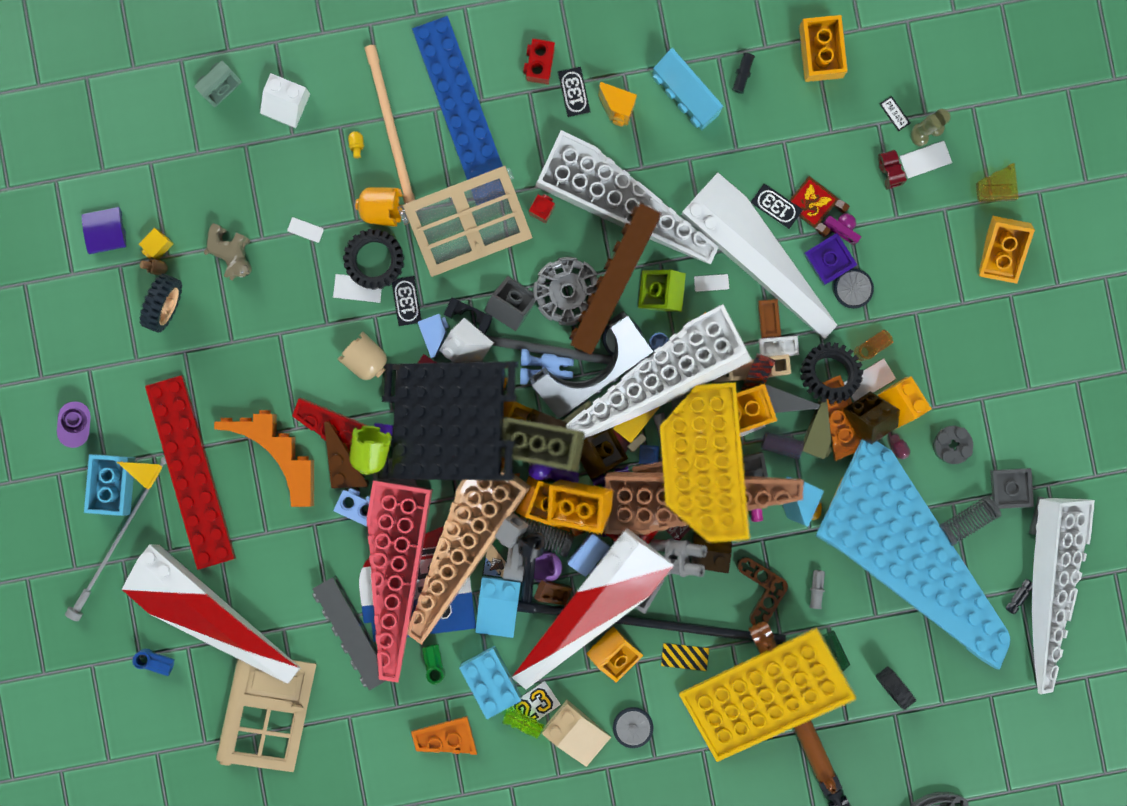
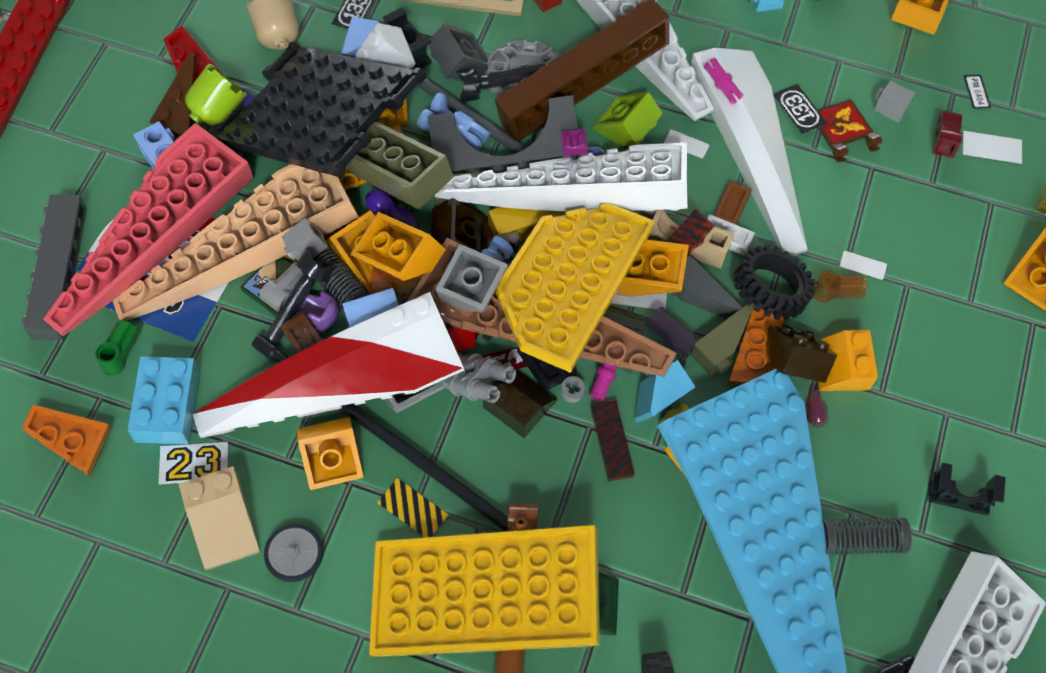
camera: 25 degrees right, 25 degrees down
orange arch [214,410,314,507] -> none
medium azure slope [475,576,521,638] -> none
clear neon green axle [502,706,544,739] -> none
reddish brown beam [737,557,788,626] -> none
dark purple plate [804,233,857,286] -> none
light grey axle [809,570,825,609] -> none
magenta tile [823,214,862,245] -> none
light grey wheel [834,268,874,309] -> none
white sticker [844,359,896,401] -> none
olive piece [911,108,950,146] -> none
dark grey plate [933,426,973,464] -> none
dark grey plate [990,468,1034,509] -> none
none -> light grey slope [435,244,508,312]
none -> black piece [456,63,545,103]
none -> medium blue wheel [481,236,514,262]
none -> magenta tile [561,129,588,158]
none -> tile [590,401,635,482]
none -> dark pink pin [704,58,744,104]
none -> white sticker [840,251,887,280]
none -> light grey brick [874,81,916,123]
none -> black piece [928,462,1006,516]

